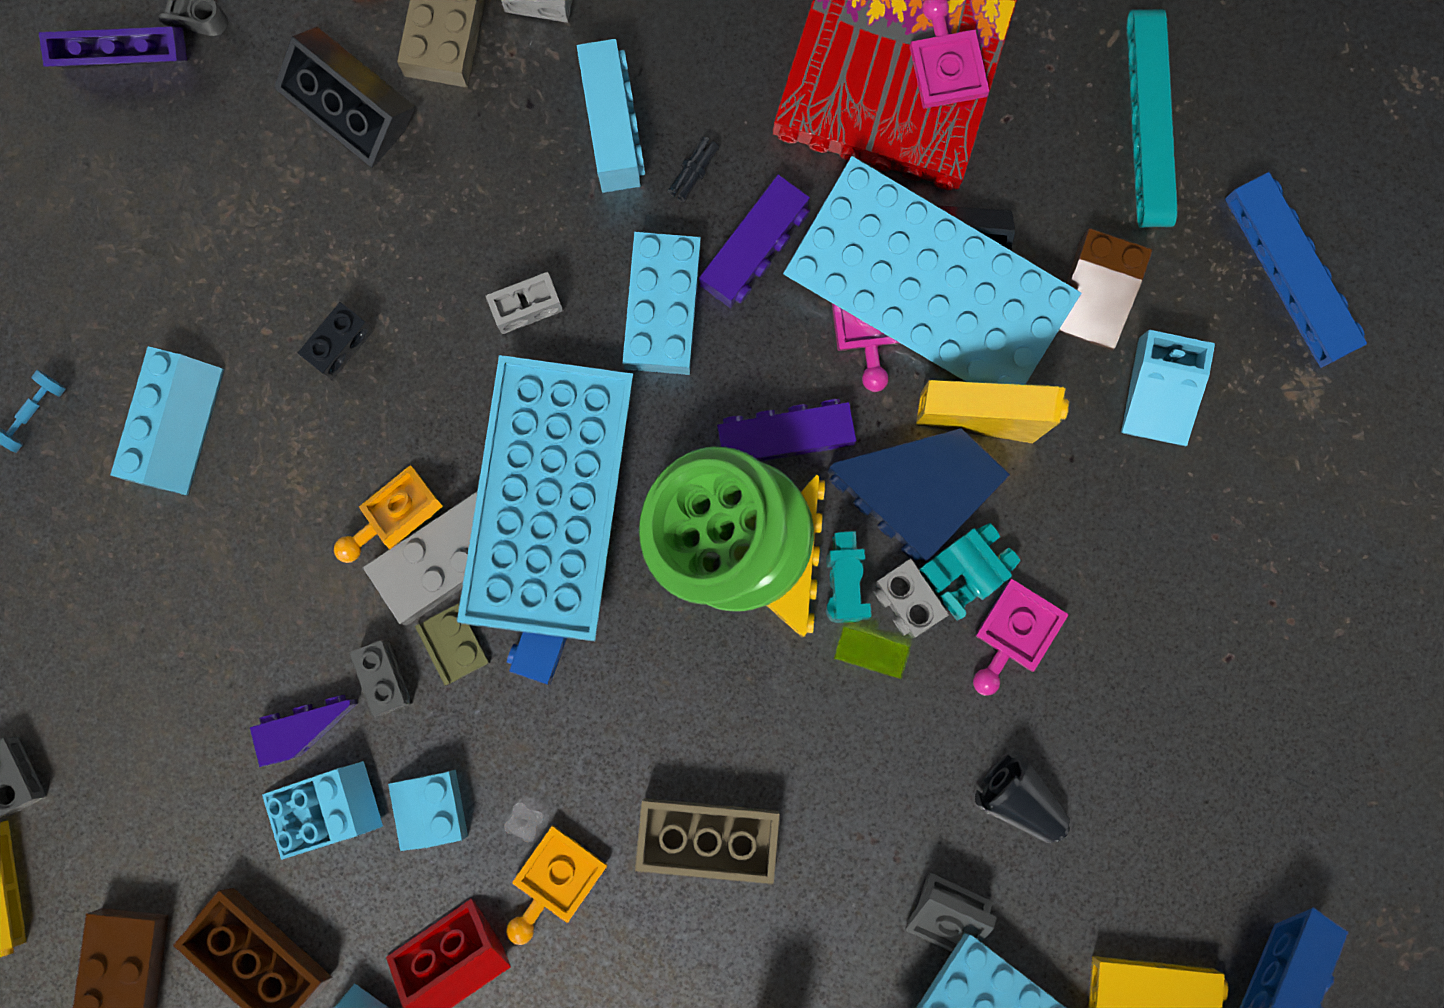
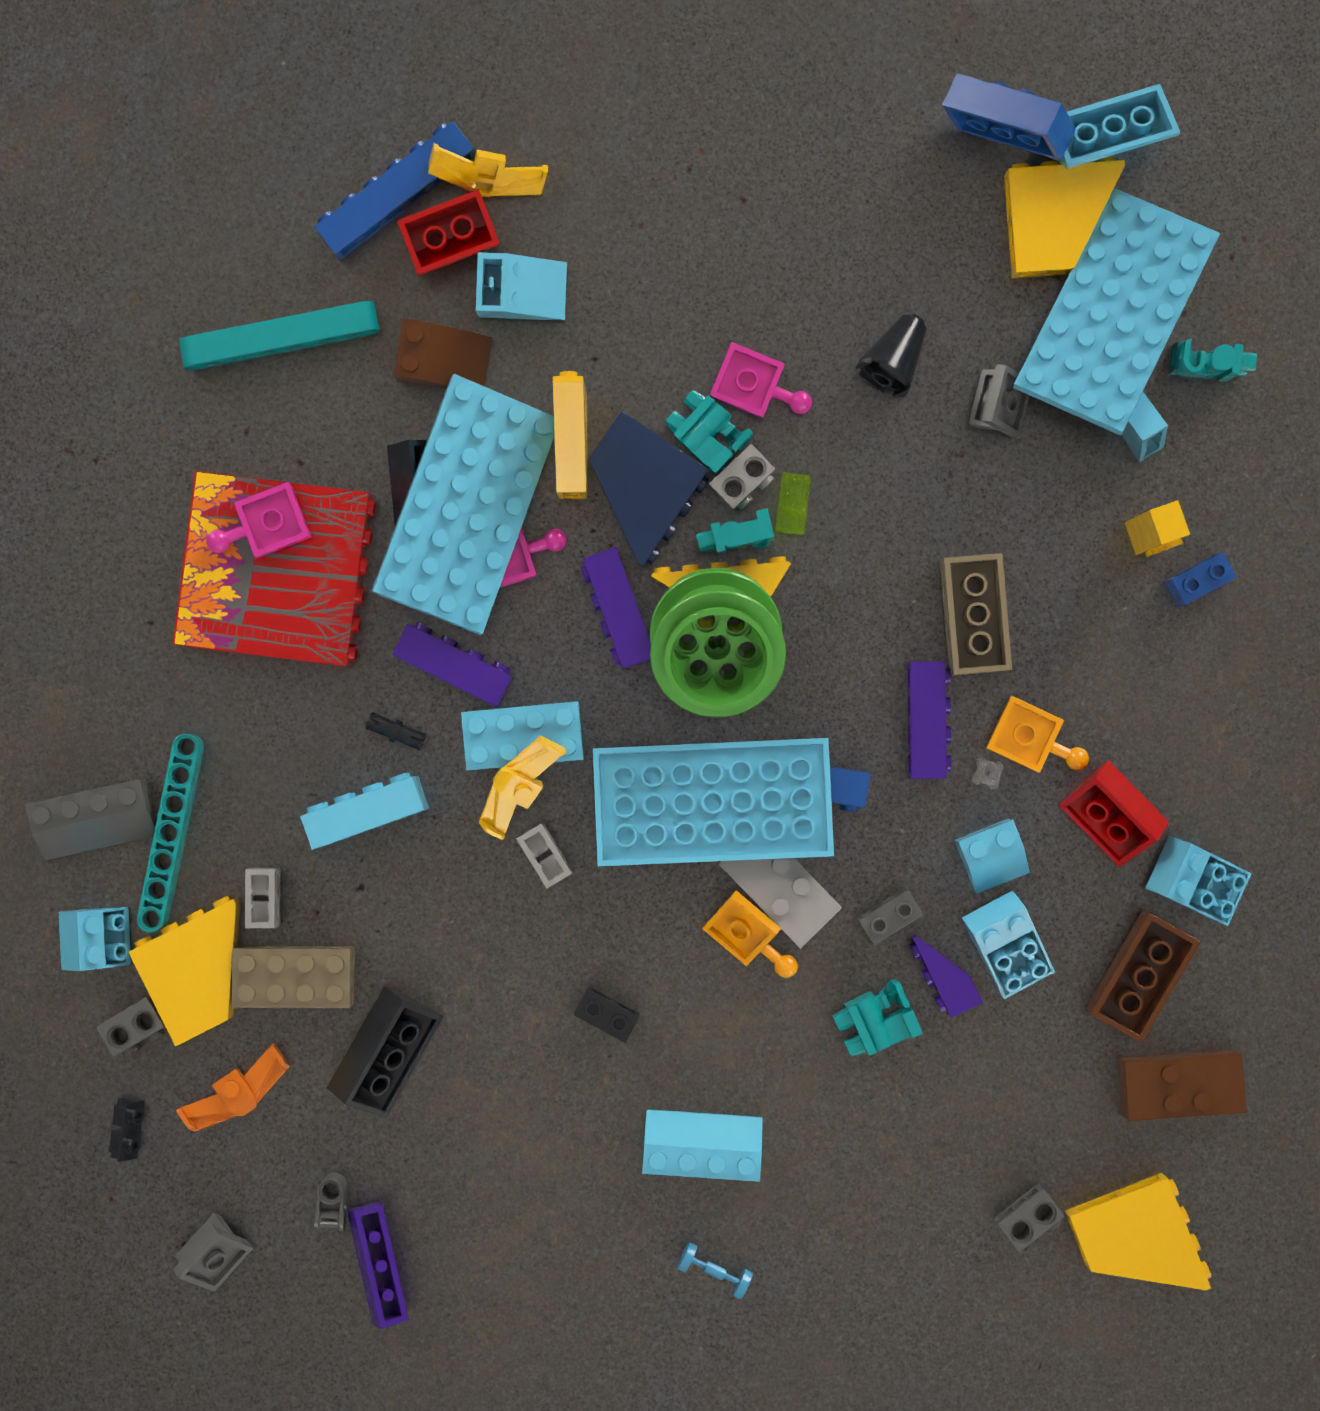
camera: 100 degrees left, 5 degrees up
olive plate [415,604,490,686] -> none
none -> red slope [397,189,500,276]
none -> yellow plate [428,143,548,198]
none -> yellow plate [479,736,566,840]
none -> teal hips [832,979,923,1056]
none -> dark purple brick [907,662,952,779]

